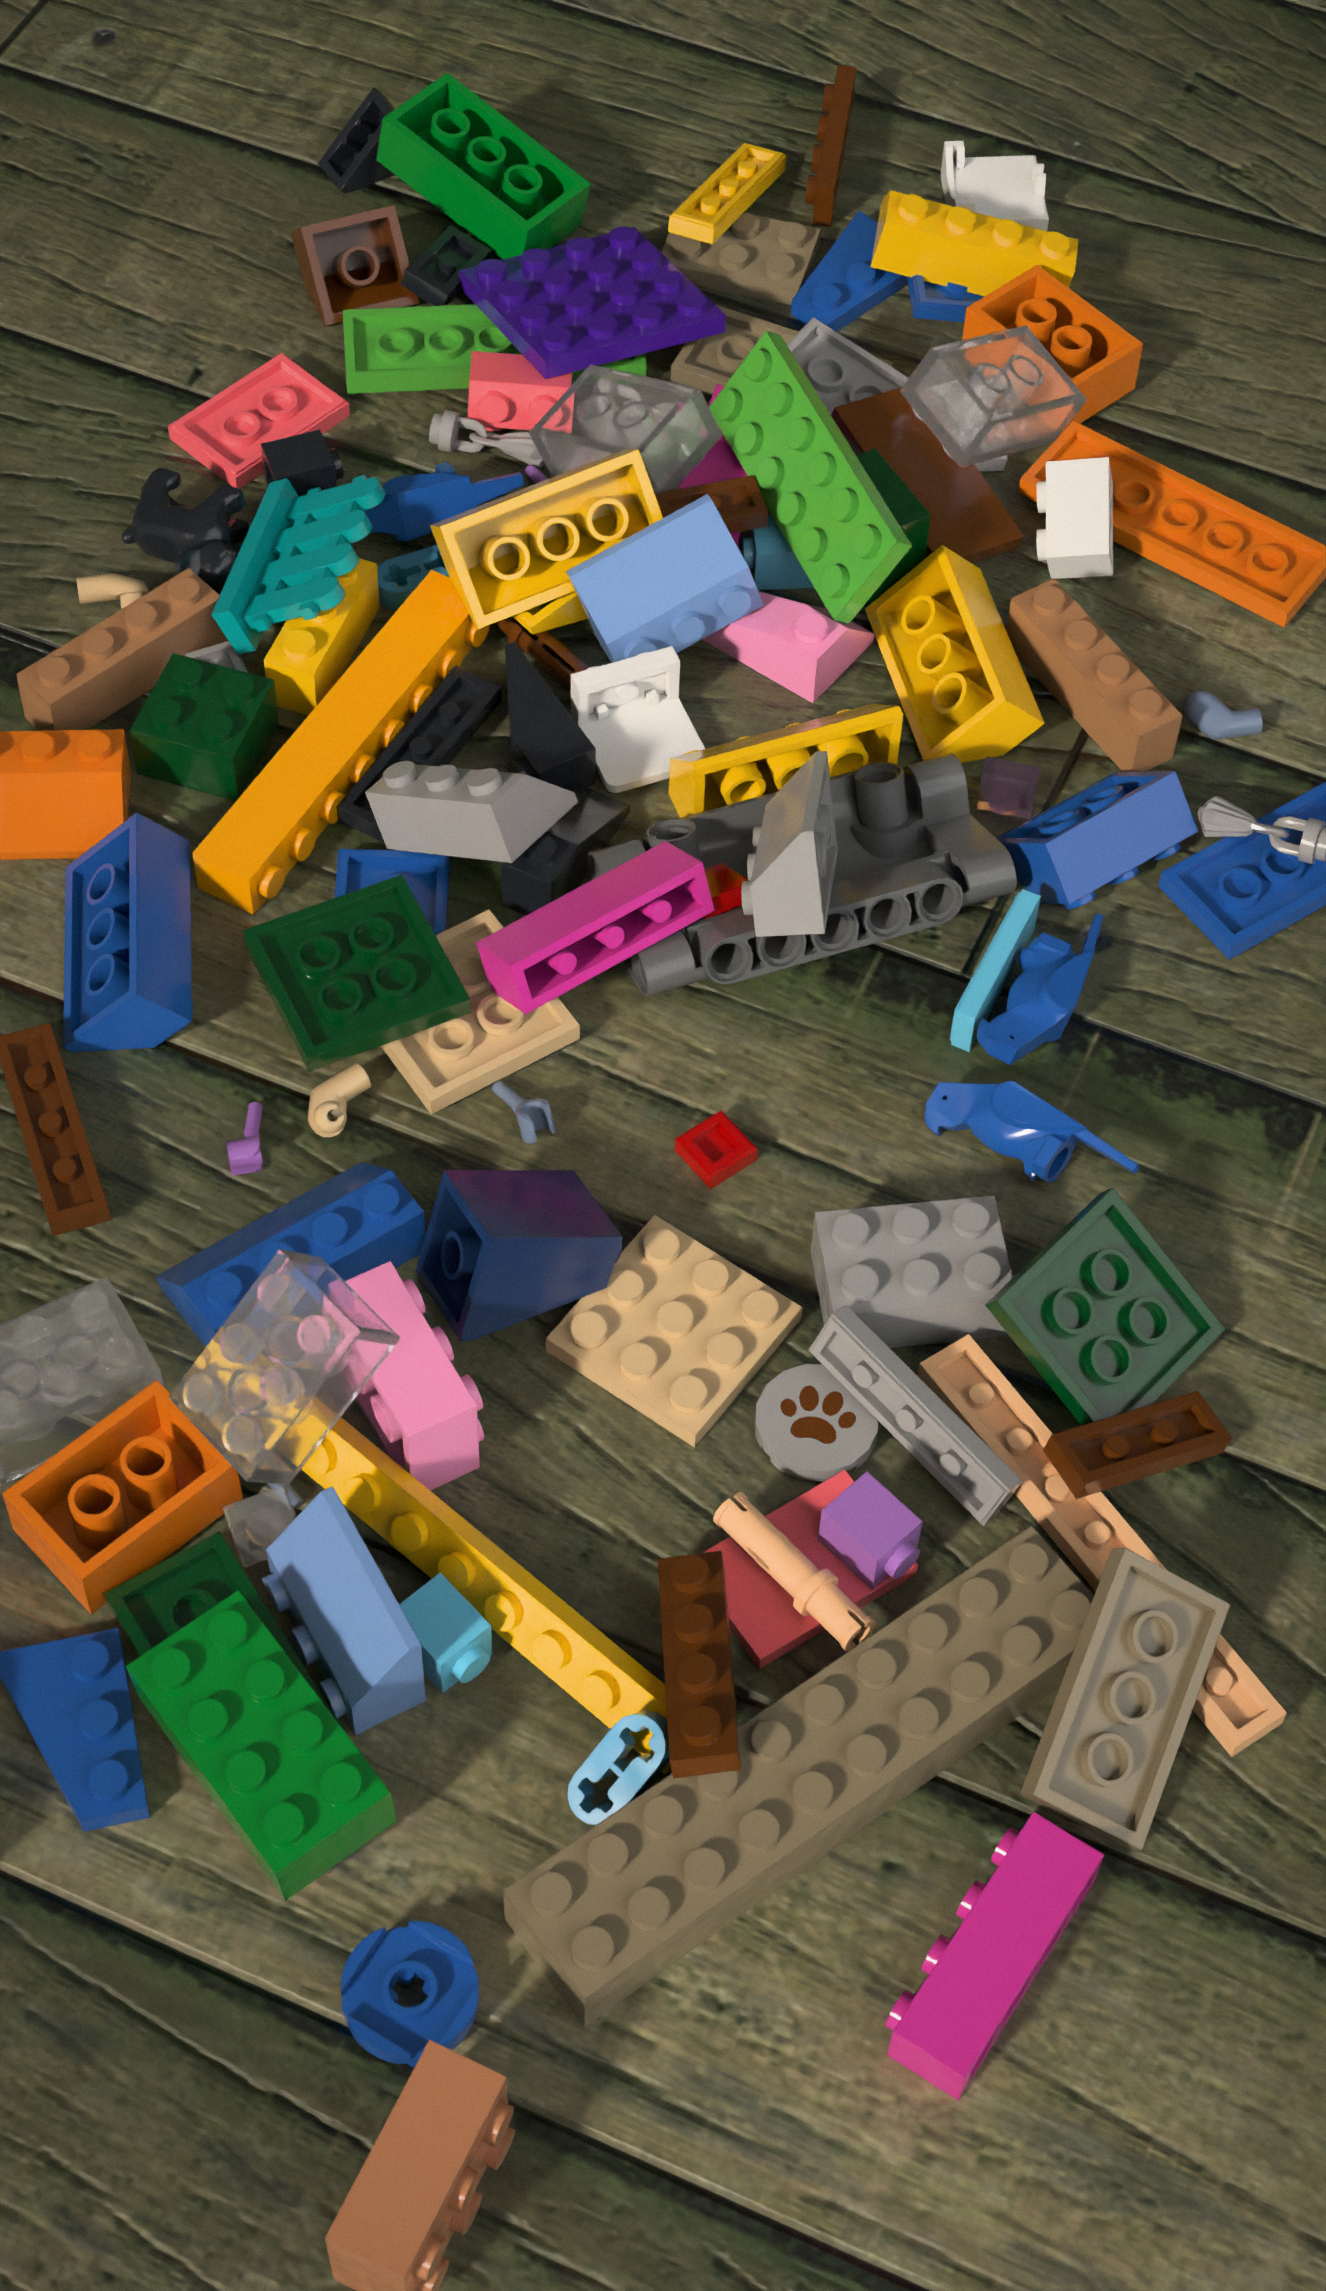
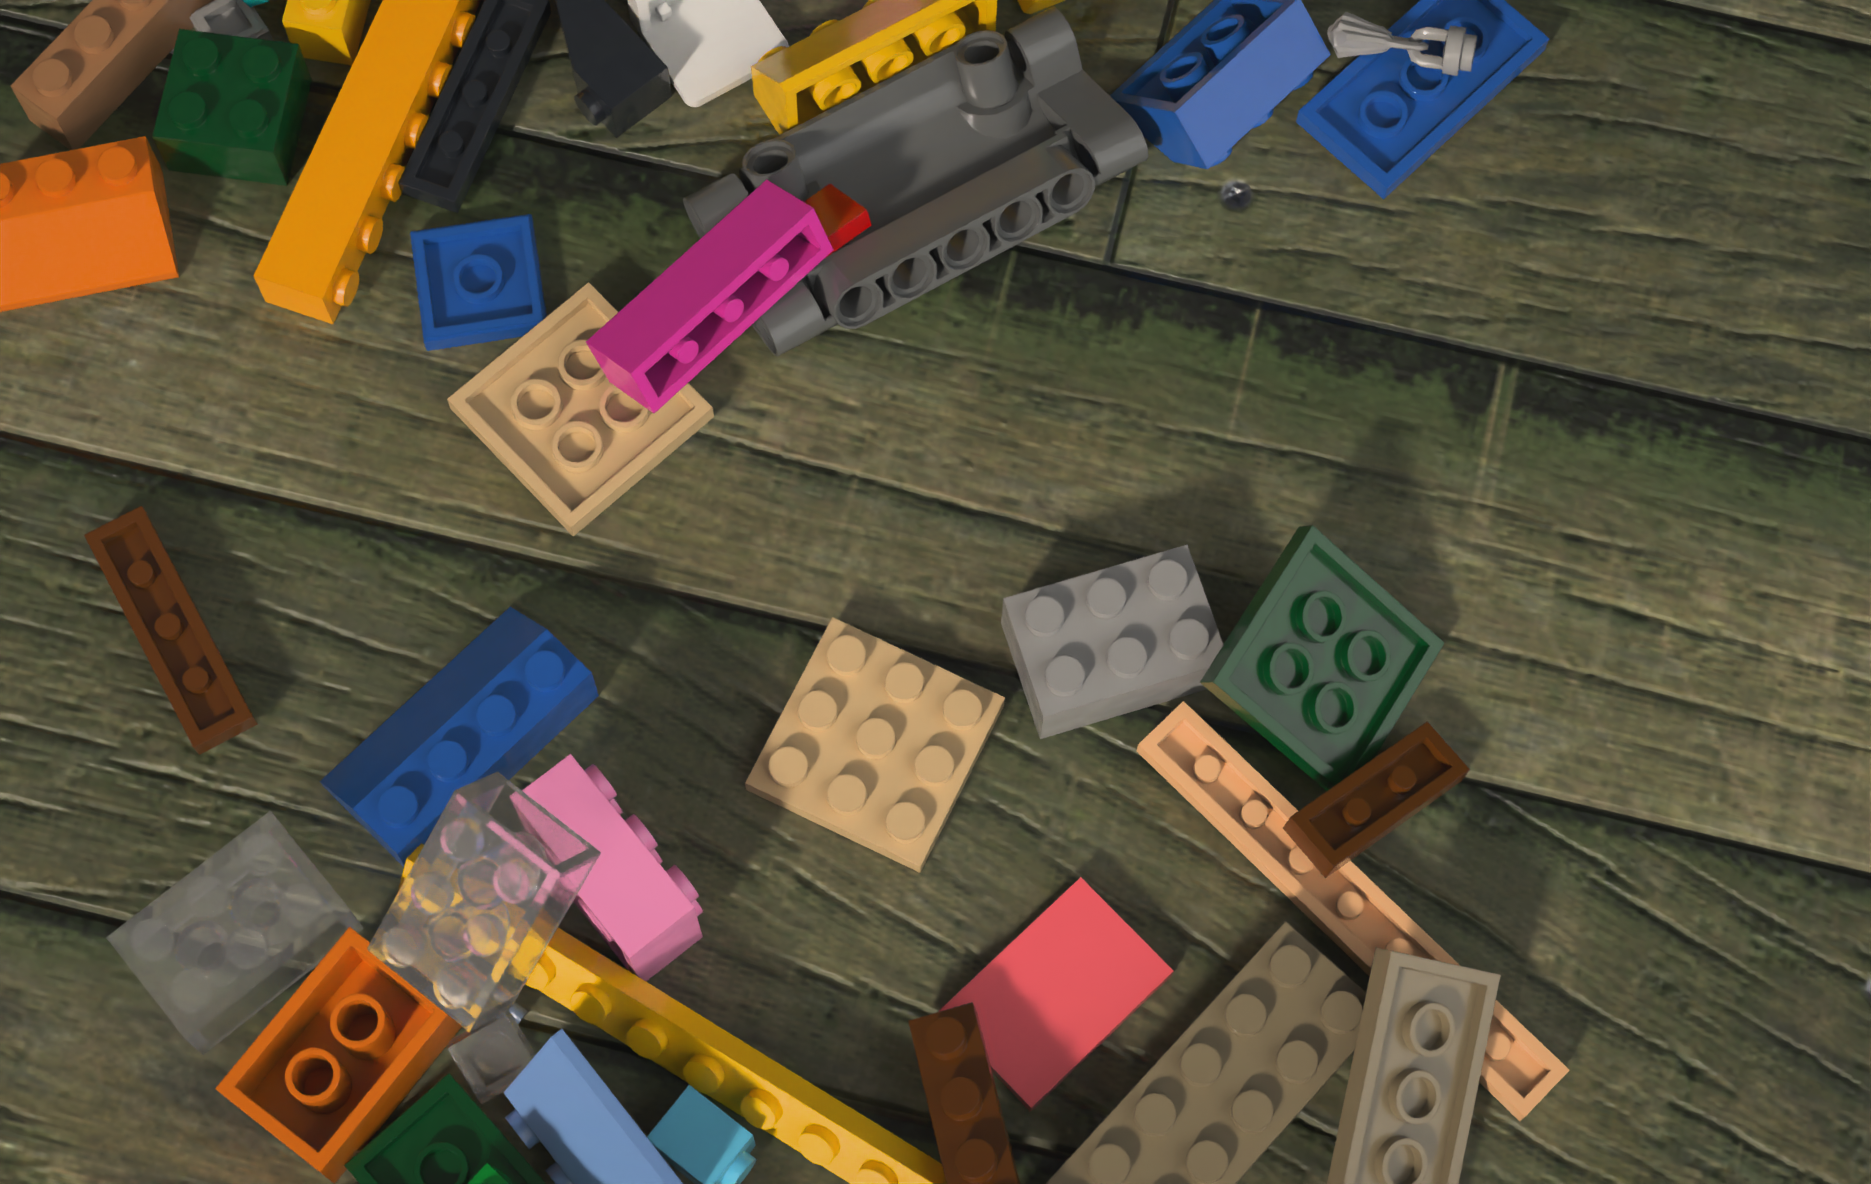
camera: 10 degrees left, 15 degrees up
blue slope [63,813,193,1052] -> none
medium lavender hand [226,1102,263,1176] -> none
dark green plate [242,875,471,1072] -> none
tan arm [307,1063,371,1137] -> none
light grey slope [365,761,578,863] -> none
dark blue slope [415,1170,623,1341] -> none
sand blue hand [492,1080,556,1144] -> none
black slope [501,785,630,915] -> none
red tile [674,1110,758,1190] -> none
light nougat pin [713,1492,876,1652] -> none
light grey slope [742,751,838,937] -> none
light grey tile [755,1364,878,1482] -> none
light grey tile [809,1304,1023,1526] -> none
medium lavender brick [818,1471,923,1590] -> none
blue animal [925,1081,1140,1183] -> none
medium azure tile [950,889,1041,1052] -> none
blue animal [976,913,1103,1065] -> none
plate [977,757,1040,819] -> none

